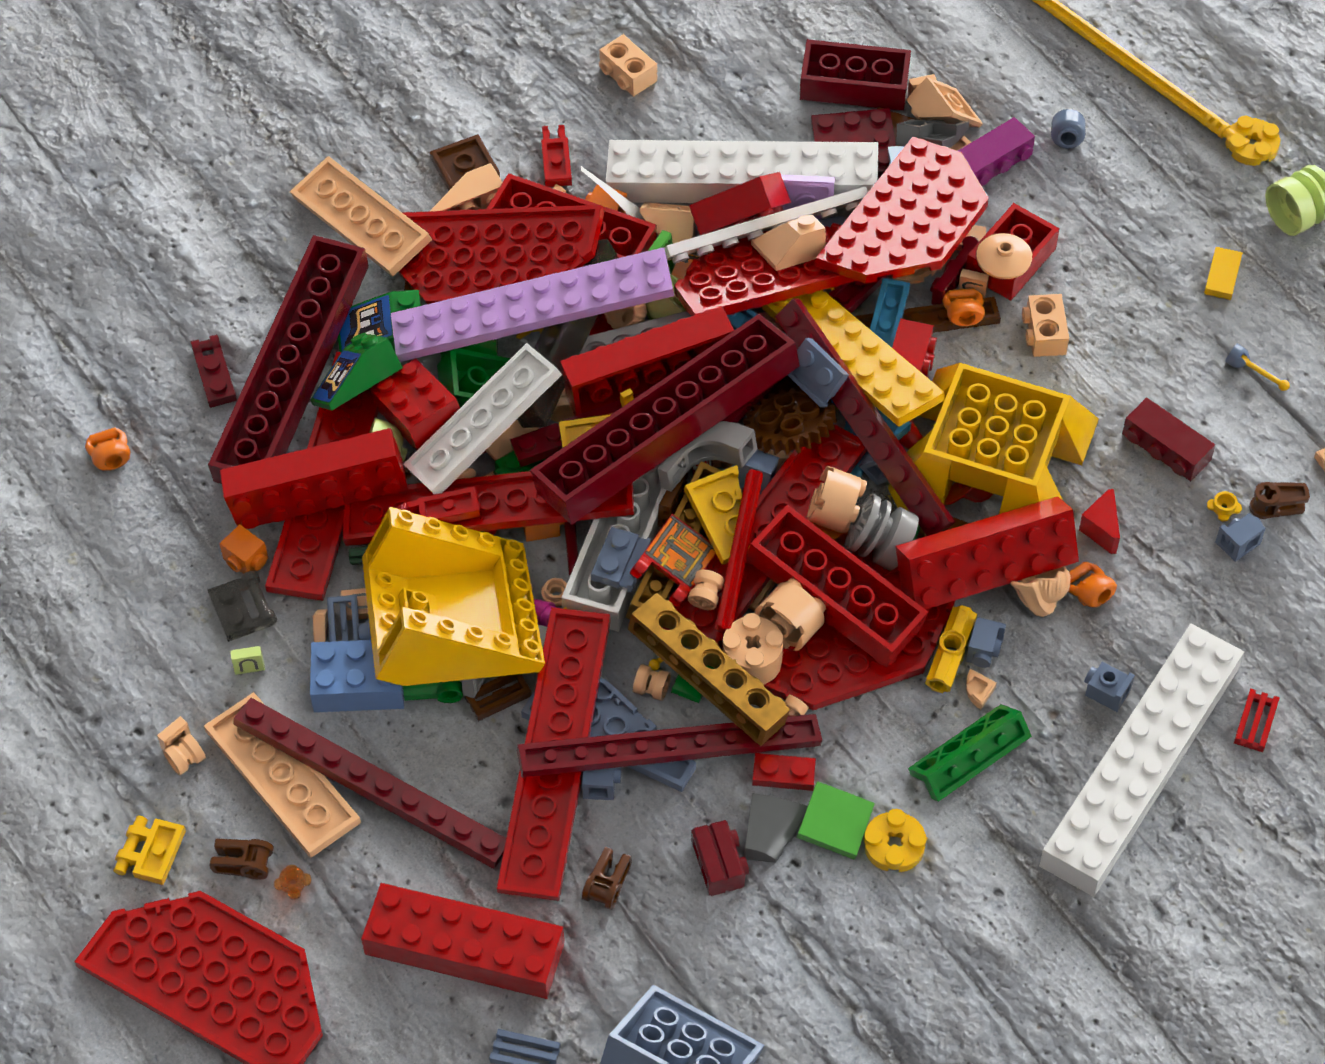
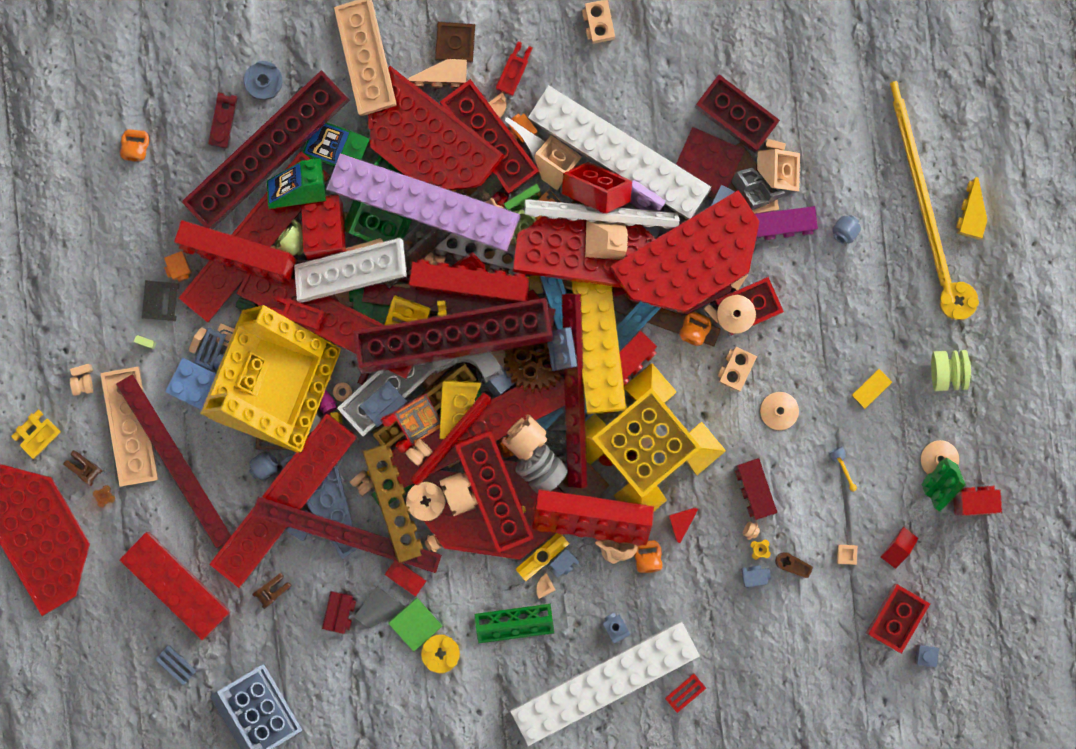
camera: 25 degrees right, 30 degrees up
none -> sand blue plate [244,61,283,100]
none -> sand blue head [249,452,278,480]
none -> light nougat plate [743,522,760,540]
none -> light nougat dish [760,392,799,430]
none -> yellow slope [956,177,987,240]

